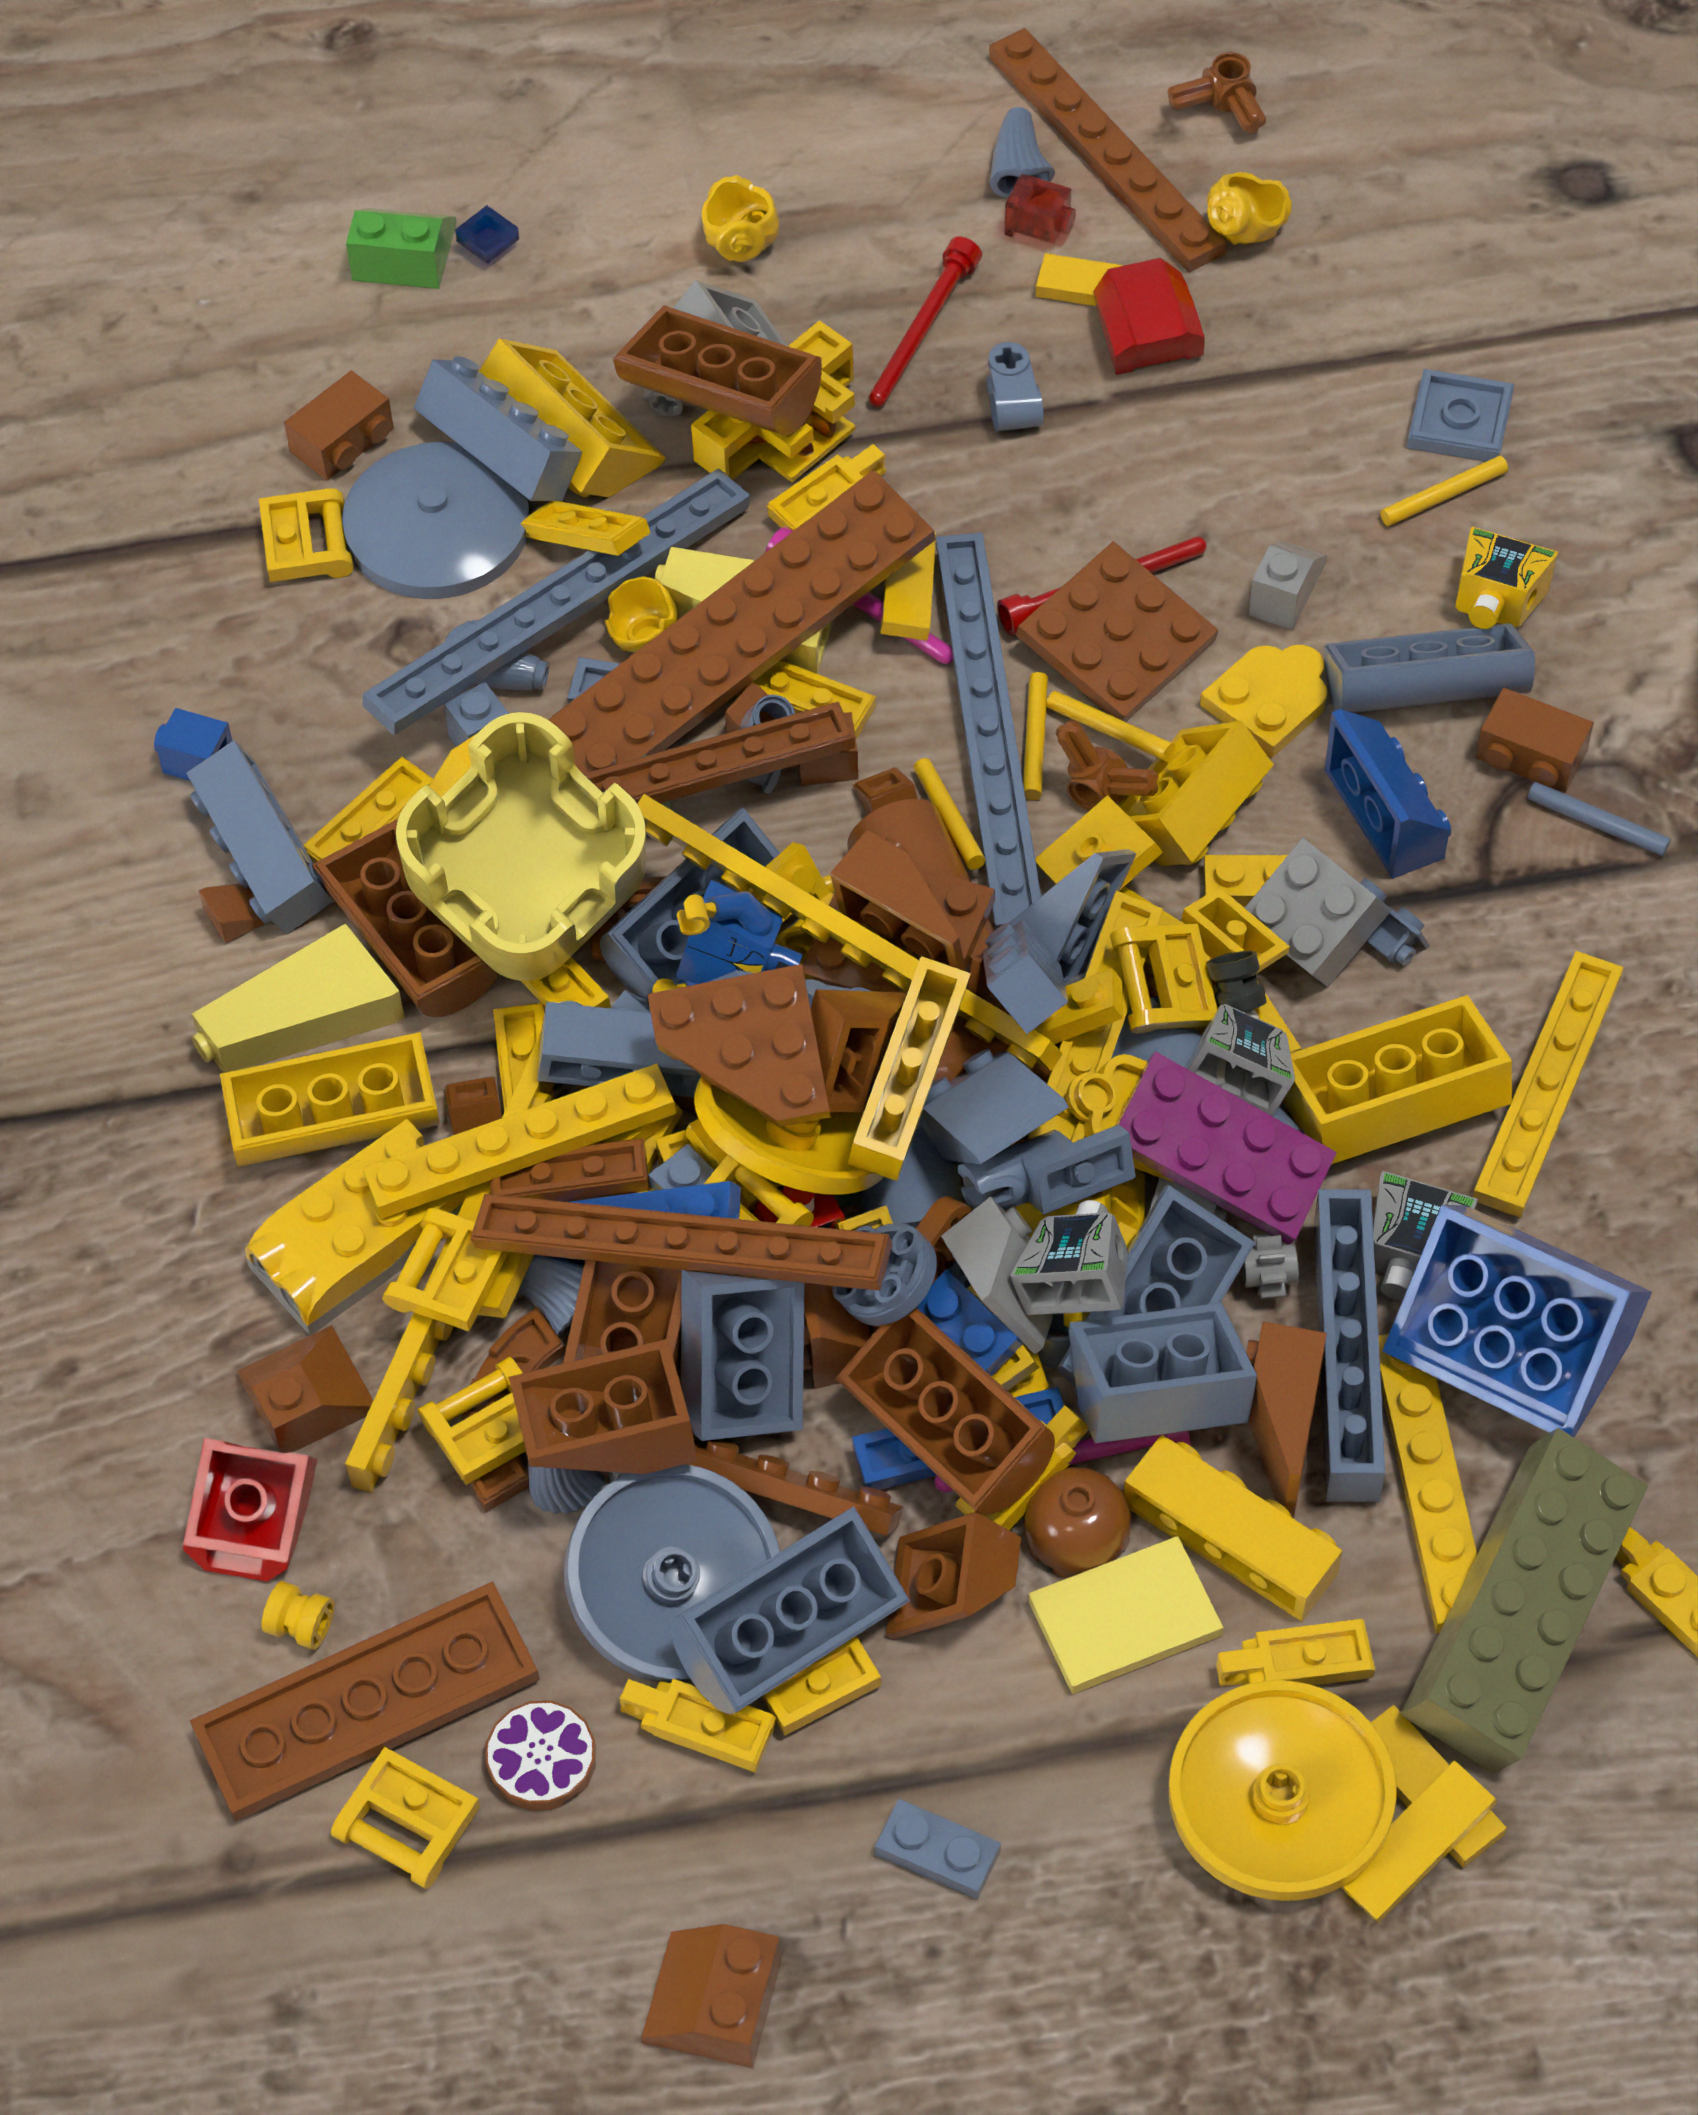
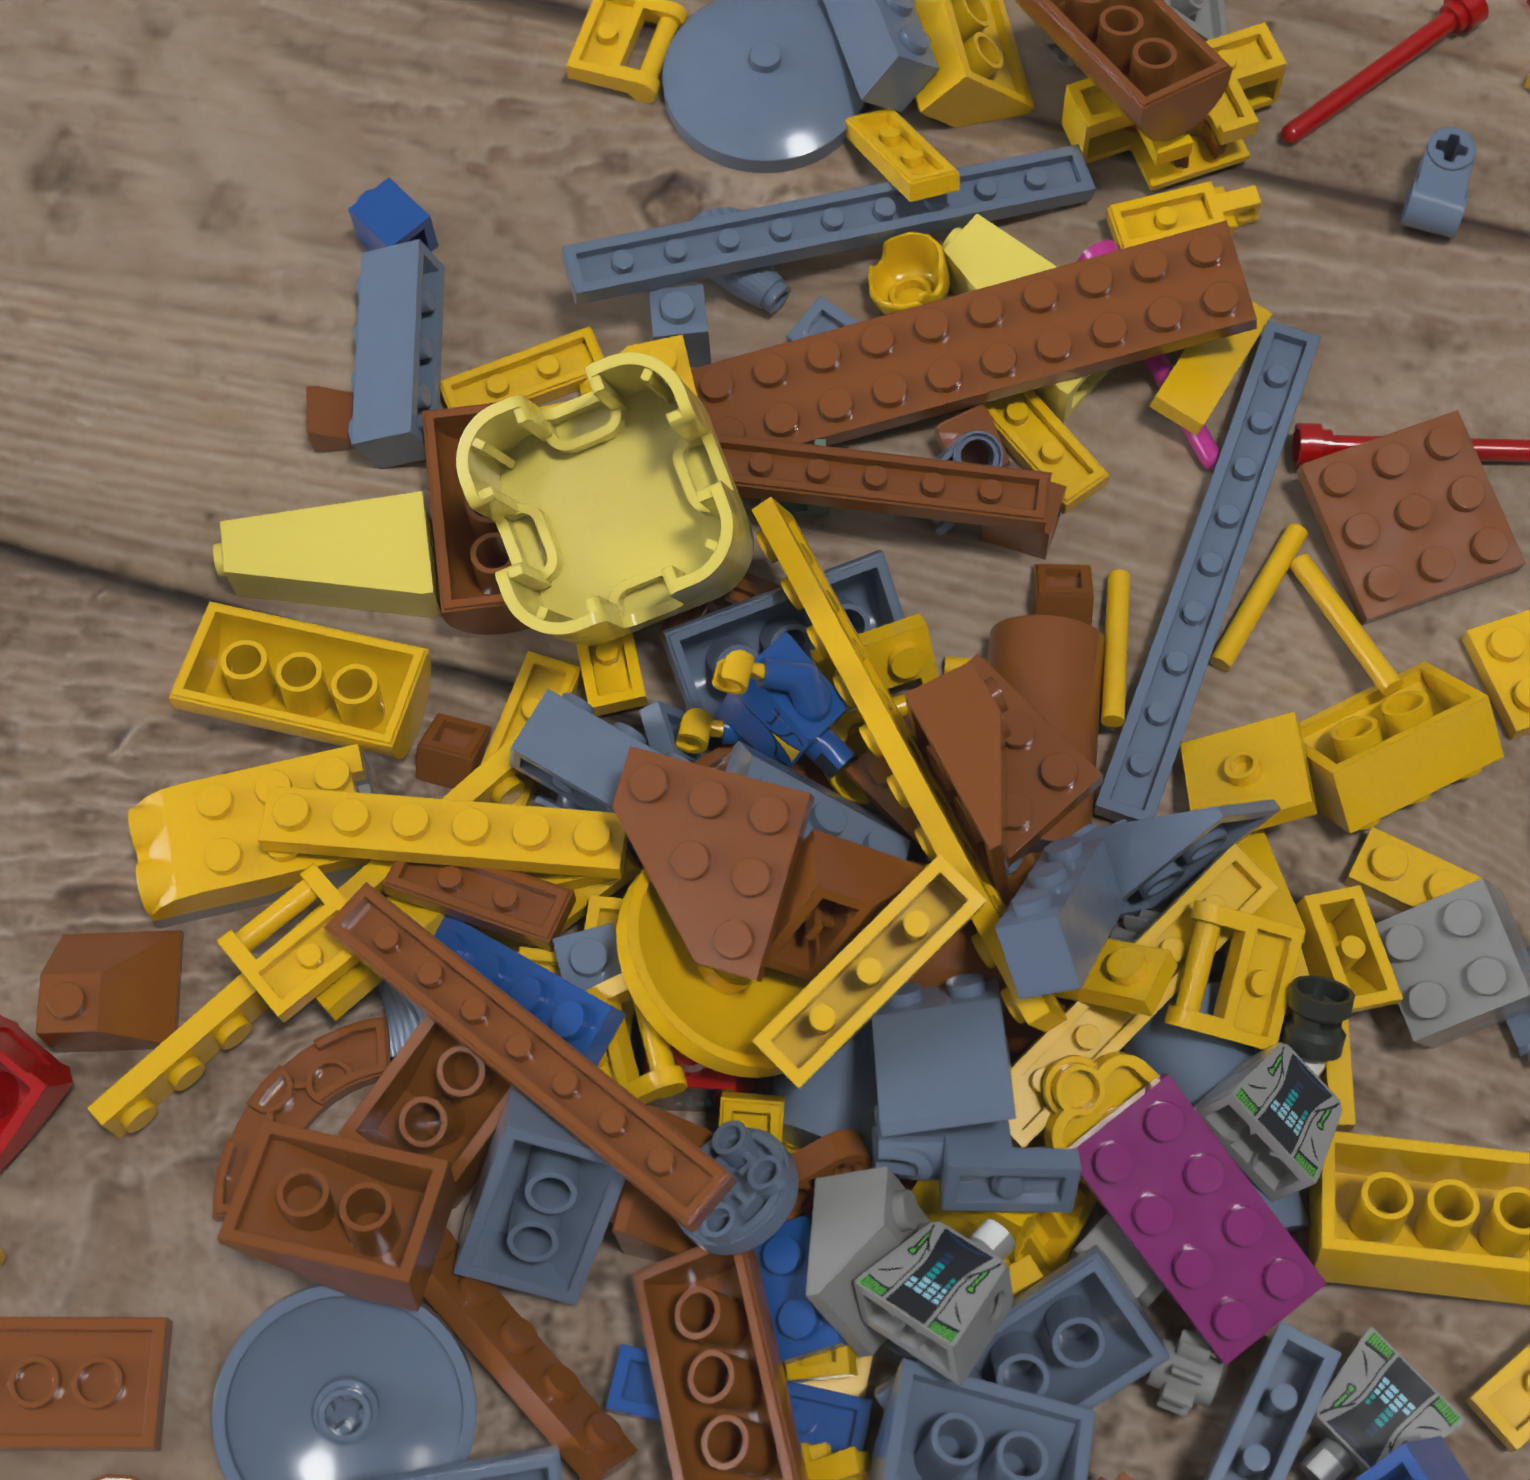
camera: 30 degrees right, 10 degrees up
yellow plate [417,1357,526,1485] -> none
dark orange axle [1055,720,1159,811] -> none

